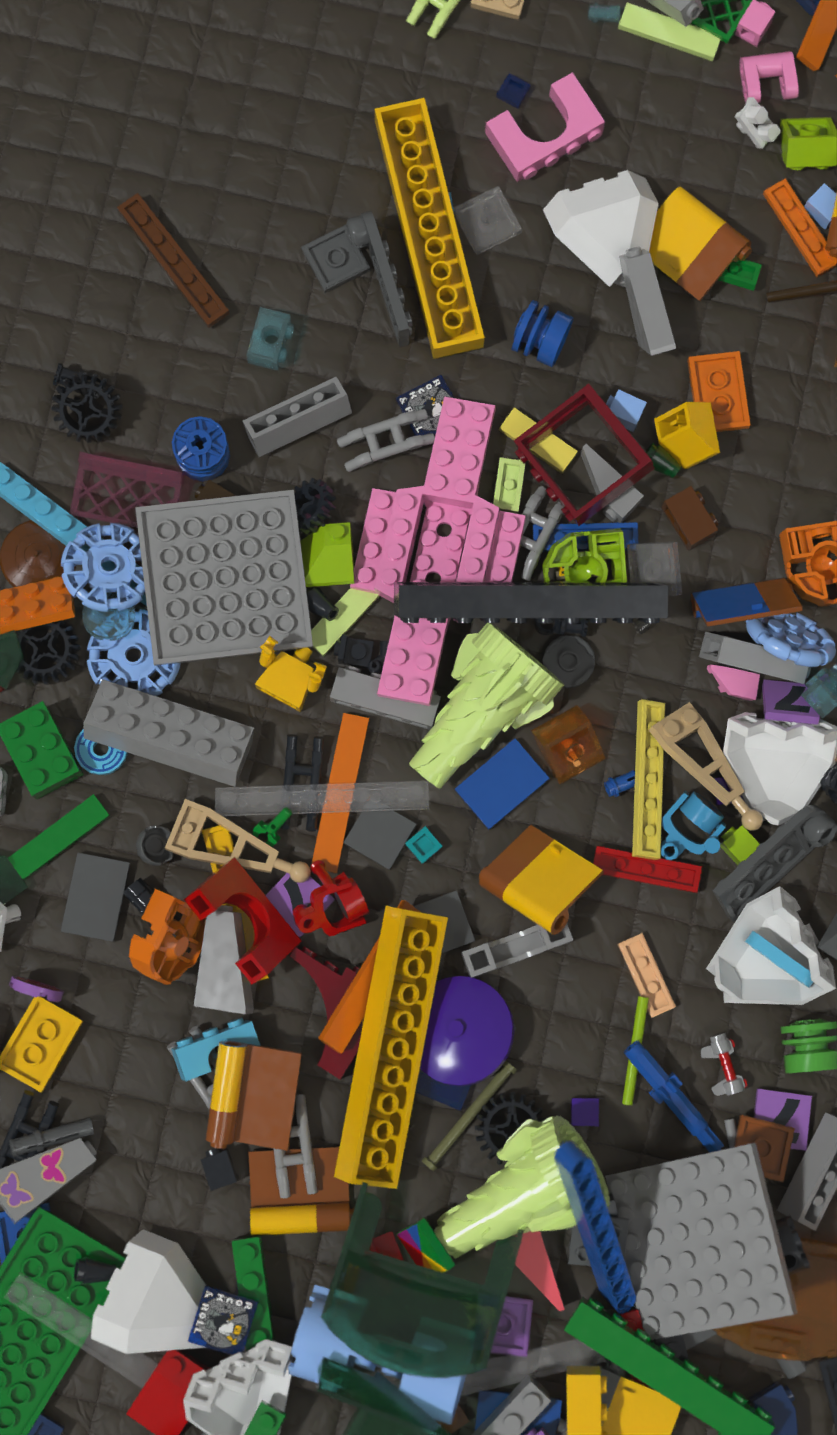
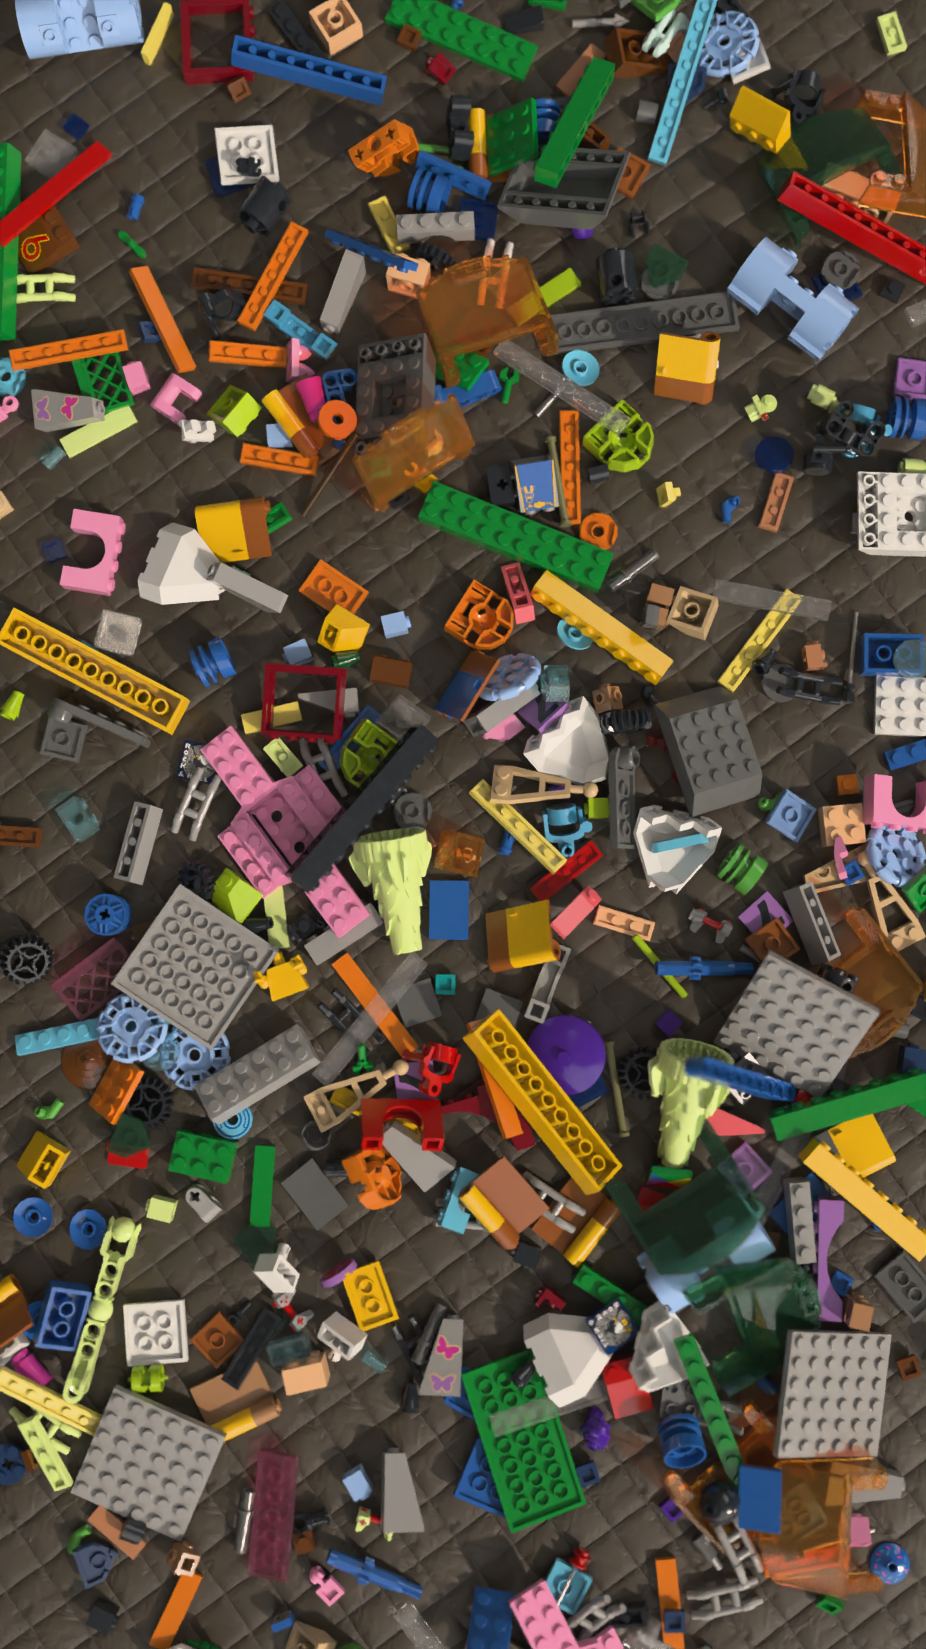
camera: 45 degrees left, 5 degrees up
none -> lime cone [0,690,24,721]
none -> light blue brick [381,611,411,639]
none -> dark red bracket [534,1284,566,1310]
none -> coral slope [550,885,602,939]
none -> dark purple head [580,1405,611,1451]

